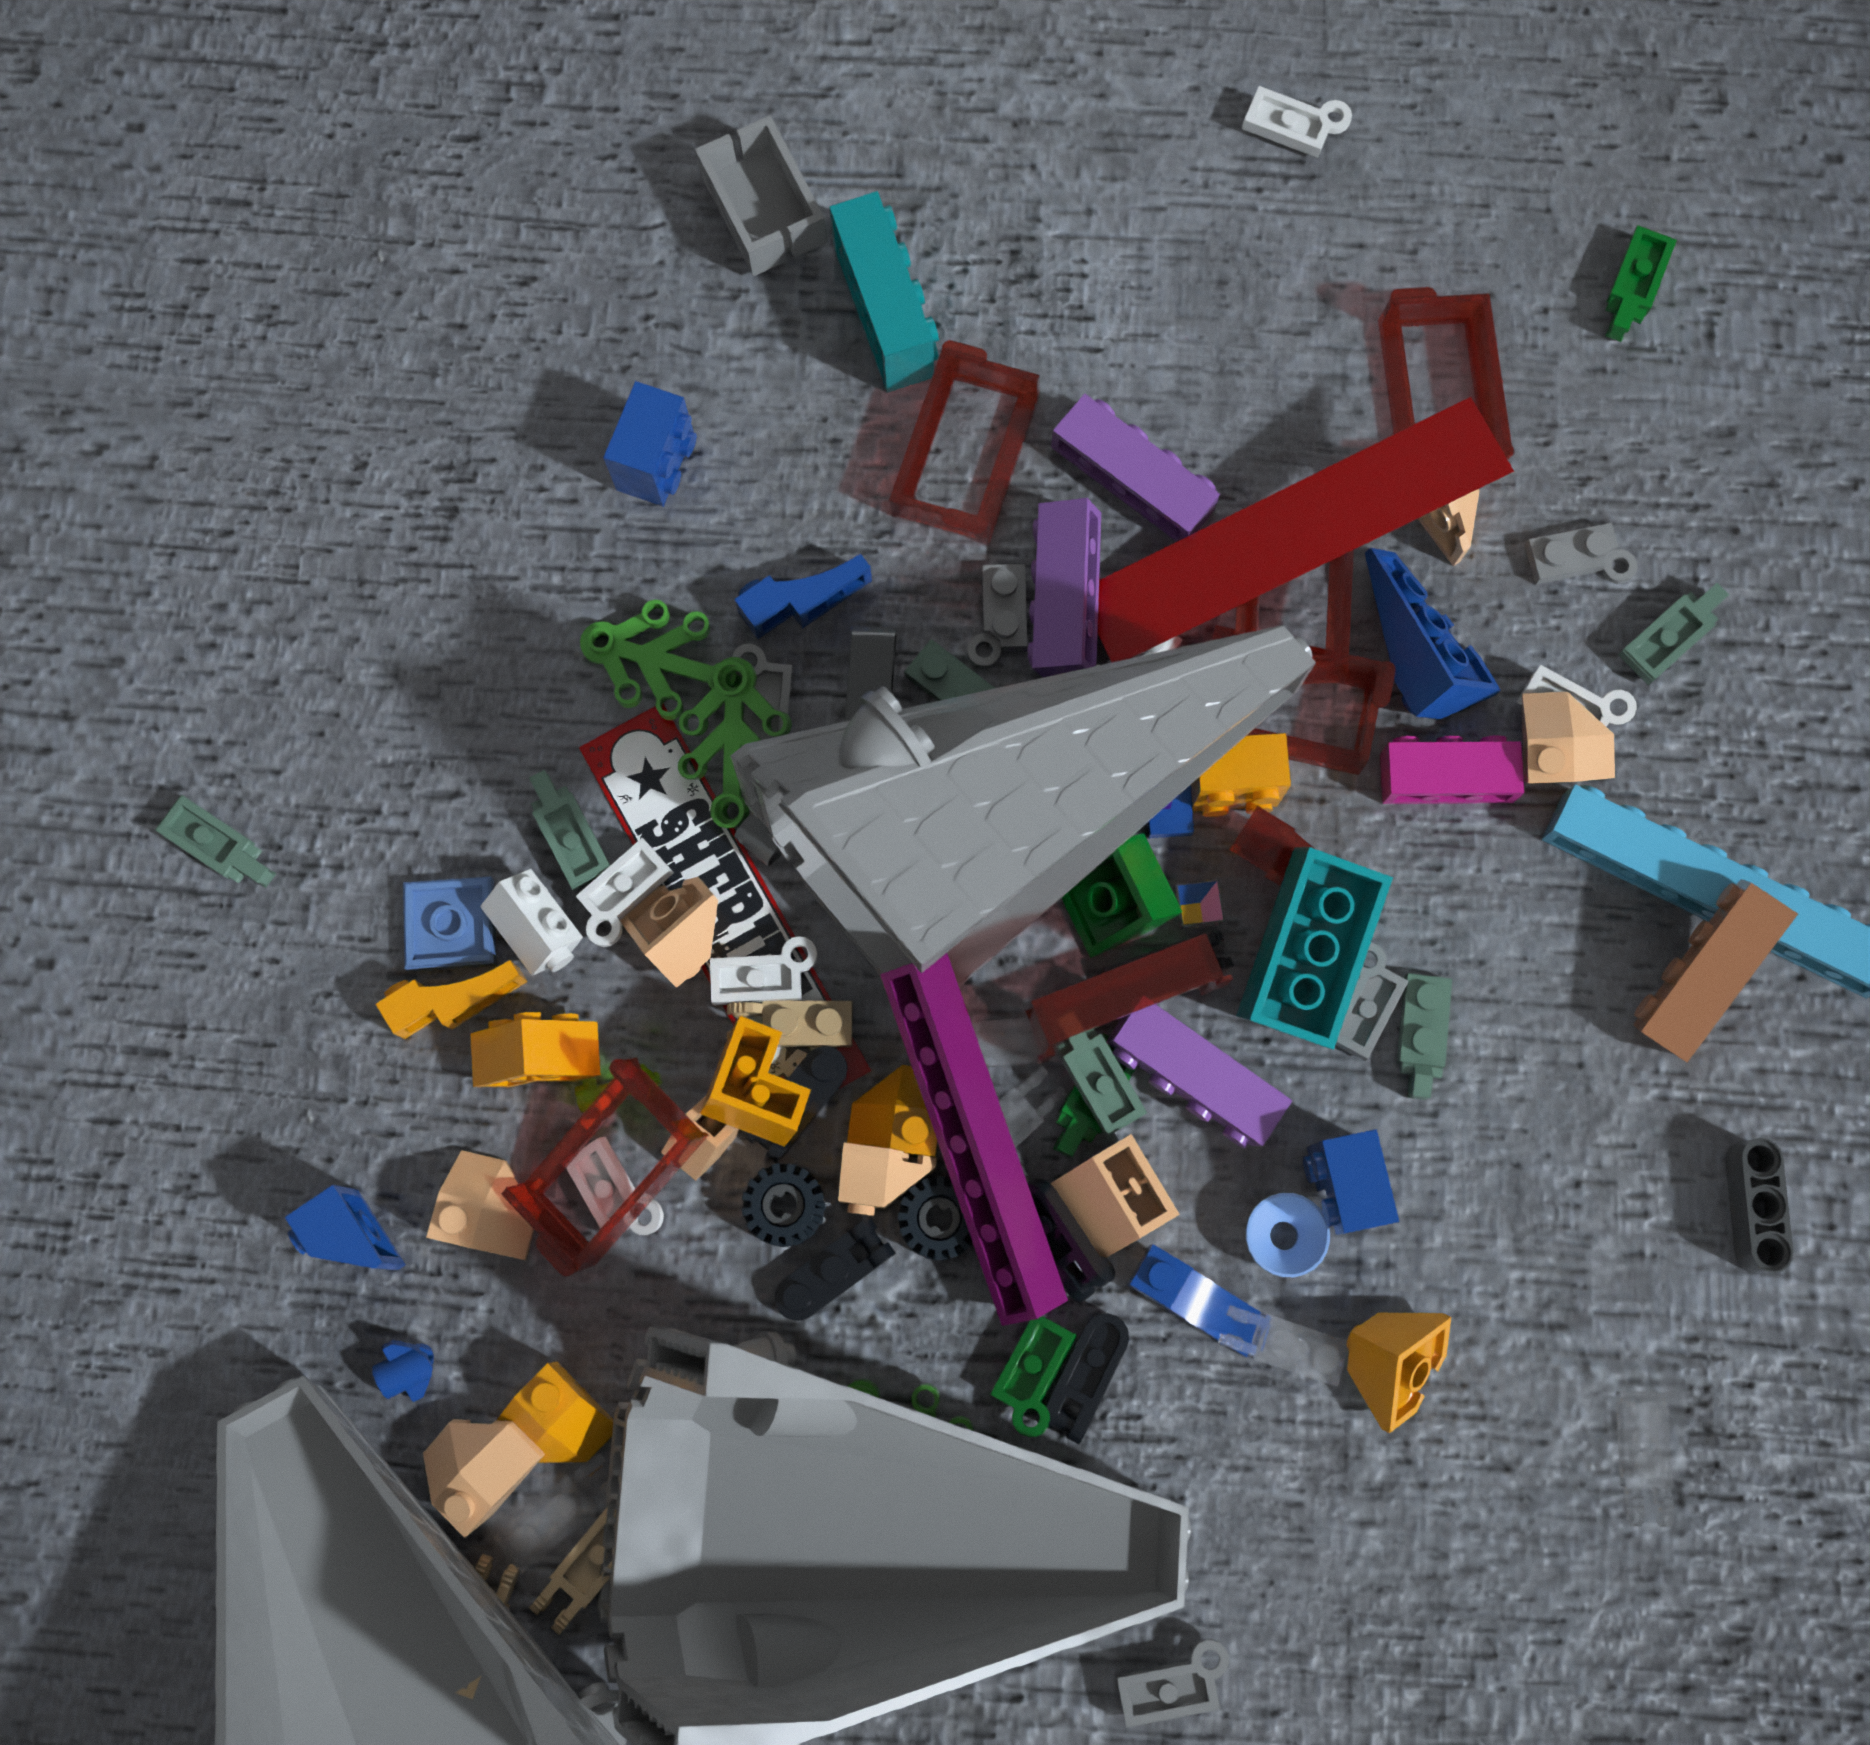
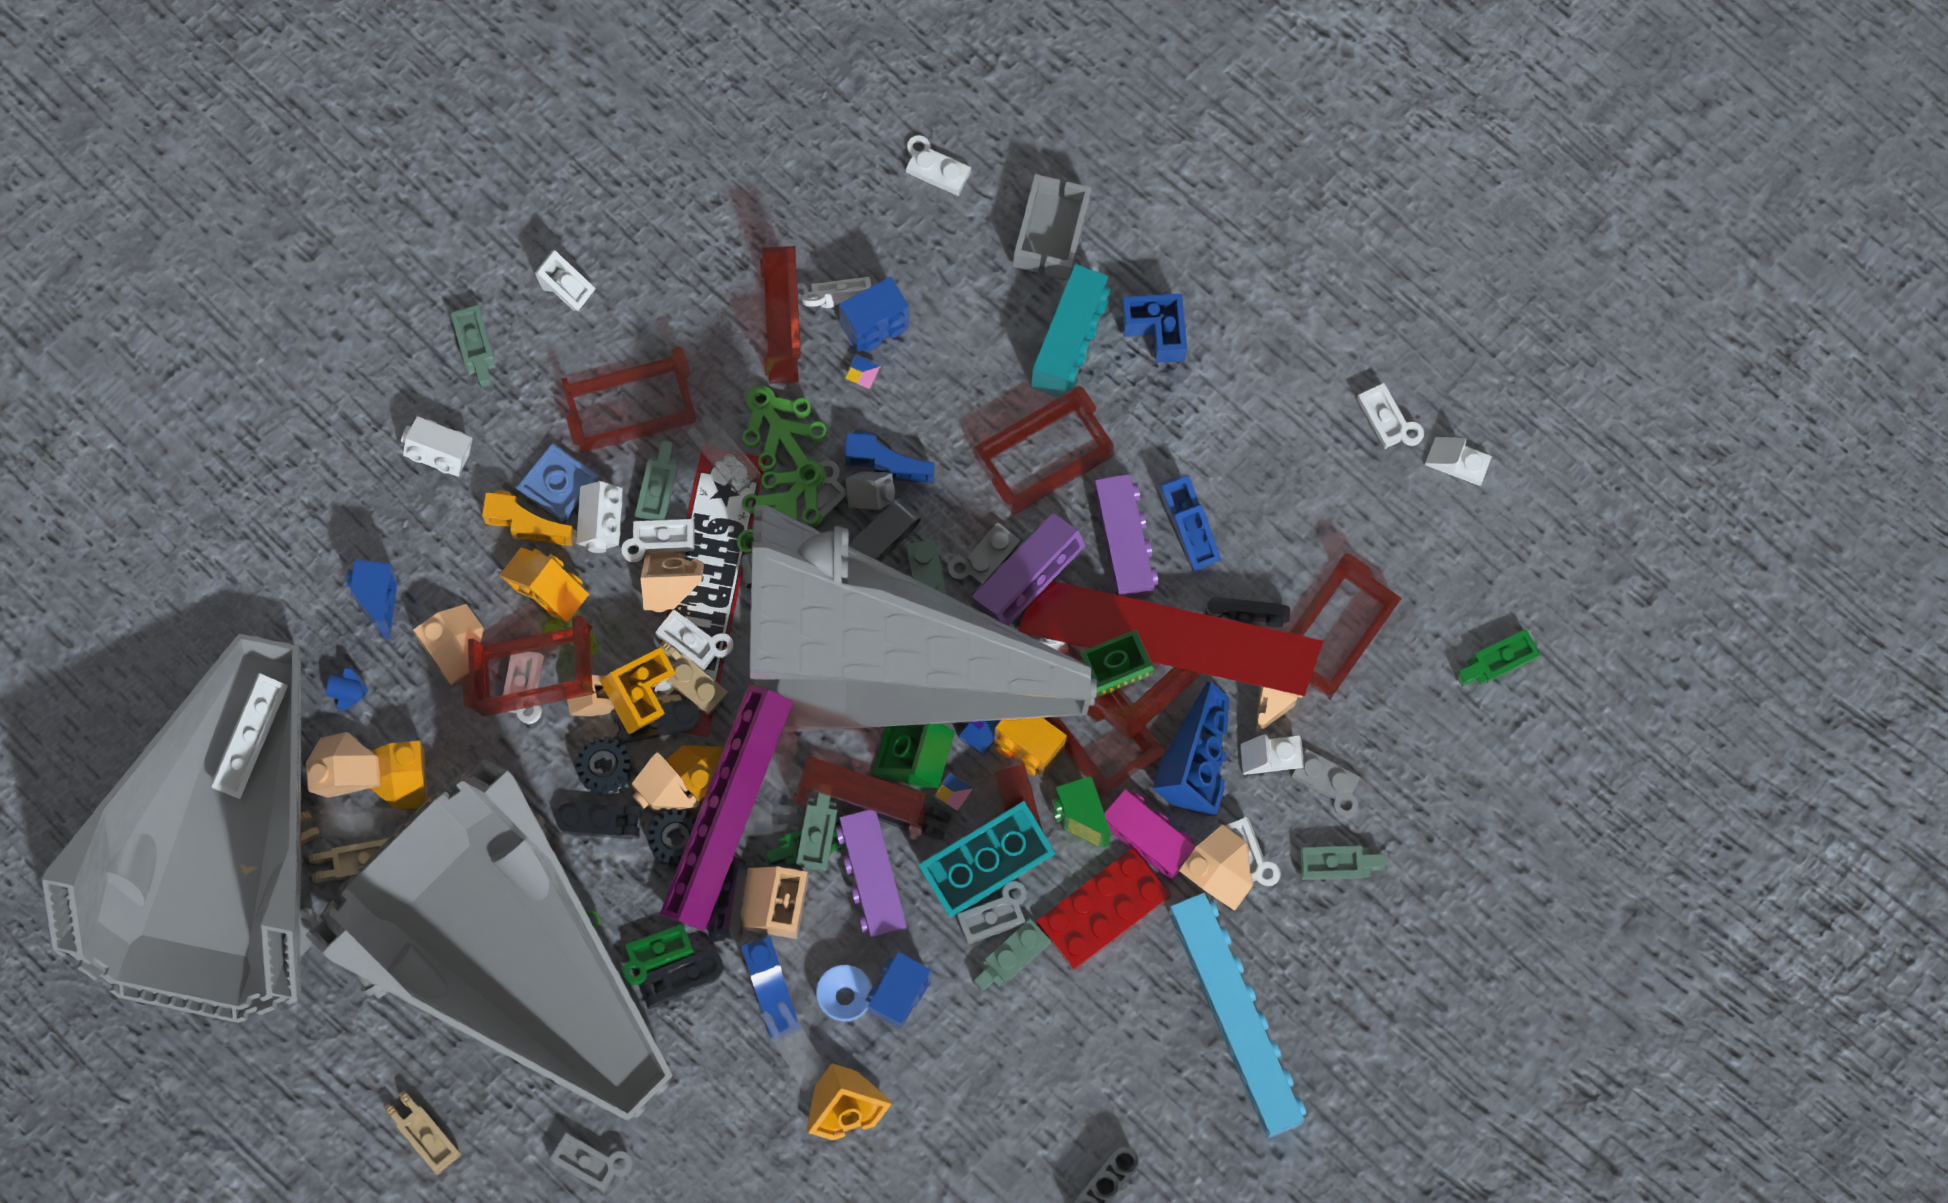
camera: 35 degrees right, 5 degrees down
nougat brick [1633,879,1798,1062] -> none
none -> white plate [210,673,288,799]
none -> white brick [401,416,473,477]
none -> white slope [535,250,596,311]
none -> clear red piece [561,347,696,453]
none -> clear hinge [687,415,761,494]
none -> clear red piece [760,246,801,384]
none -> white hinge [802,277,872,308]
none -> tile [843,354,883,394]
none -> light grey brick [846,471,895,510]
none -> white hinge [906,135,971,196]
none -> red plate [1036,848,1171,971]
none -> green slope [1051,776,1111,849]
none -> green slope [1080,630,1154,697]
none -> blue brick [1121,293,1187,363]
none -> blue slope [1157,474,1222,571]
none -> black plate [1205,597,1291,628]
none -> white slope [1241,734,1304,775]
none -> white slope [1425,437,1492,486]

